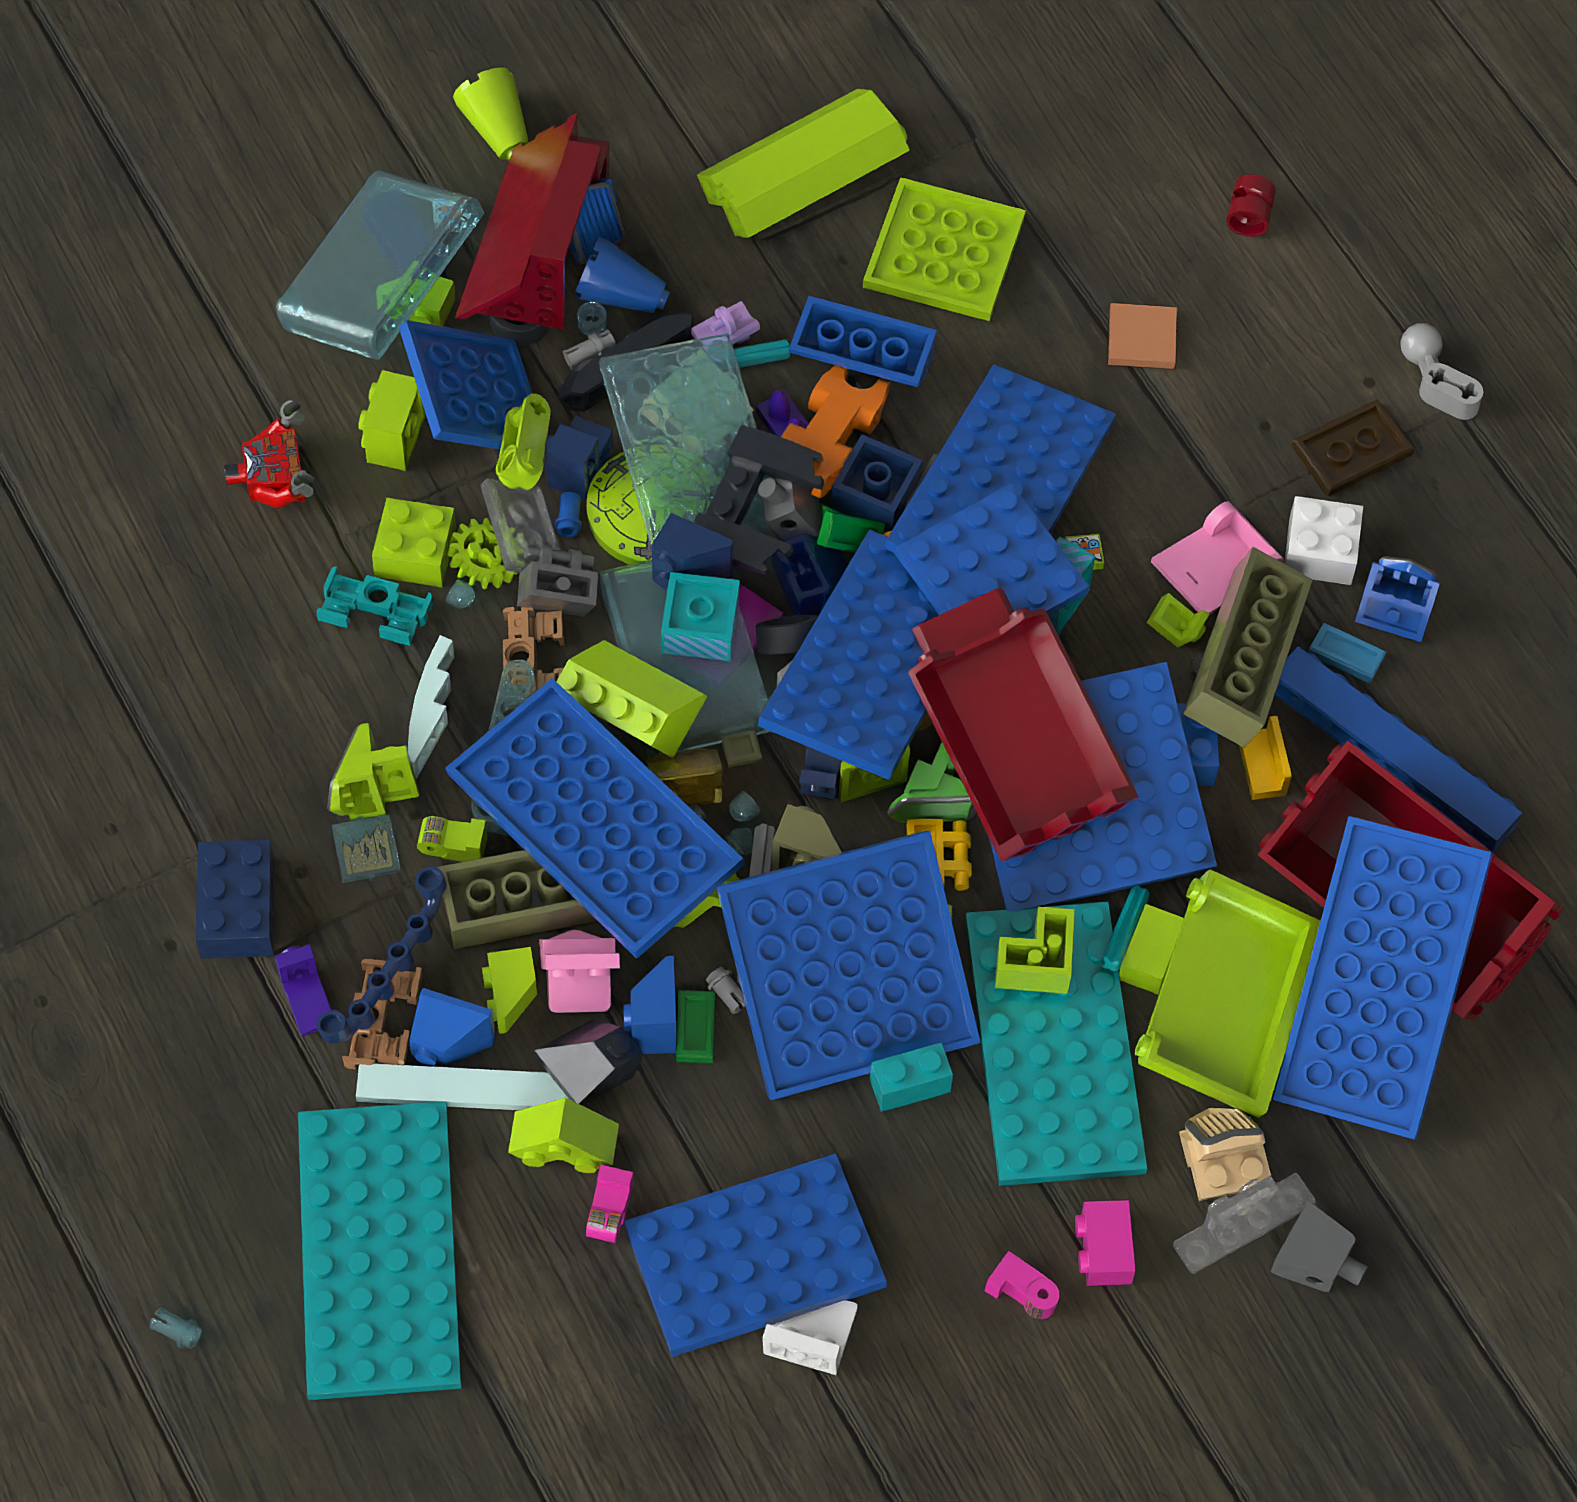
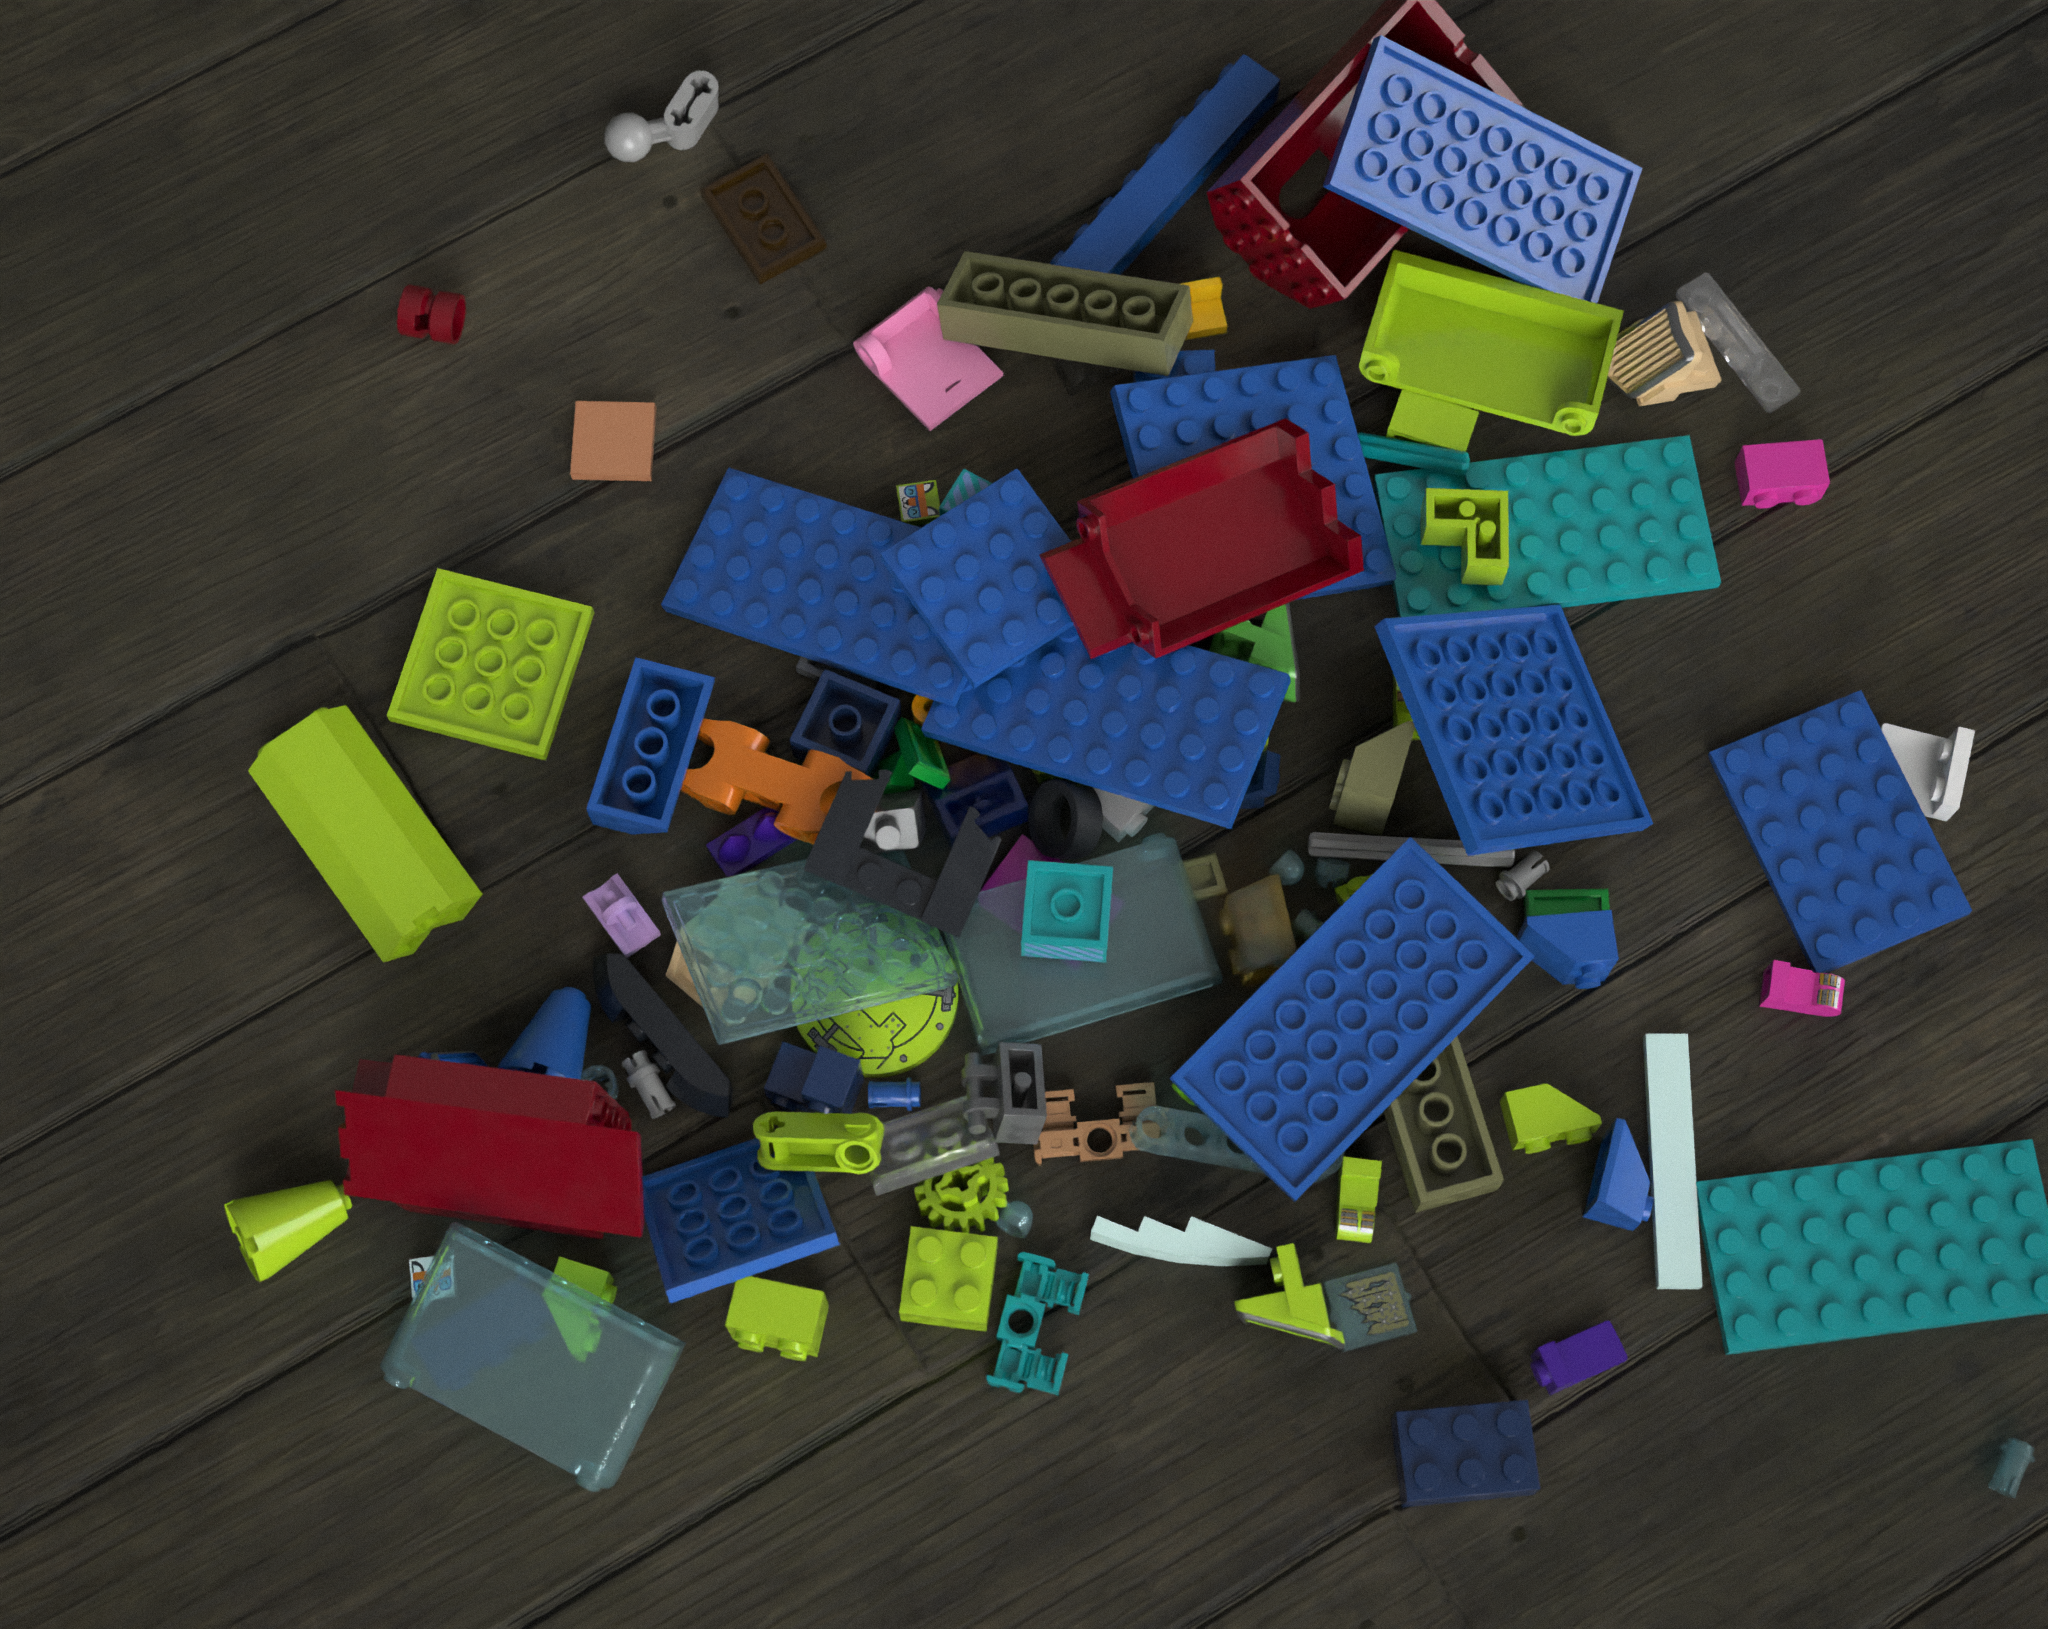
camera: 90 degrees left, 10 degrees up
torso [224,400,314,509] -> none
dark blue bar [317,866,447,1044] -> none
medium nougat piece [342,959,423,1069] -> none
lime brick [508,1097,619,1173] -> none
slope [533,1020,643,1105] -> none
bright pink piece [539,930,620,1013] -> none
lime slope [556,640,708,758] -> none
dark blue slope [652,513,734,590] -> none
teal axle [705,339,791,371] -> none
teal brick [870,1043,953,1112] -> none
yellow plate [906,819,972,891] -> none
dark pink leg [985,1251,1059,1319] -> none
lime bracket [1147,593,1209,648] -> none
dark grey torso [1271,1201,1368,1292] -> none
white brick [1284,496,1363,585] -> none
dark azure tile [1309,623,1386,684] -> none
blue piece [1355,556,1440,642] -> none

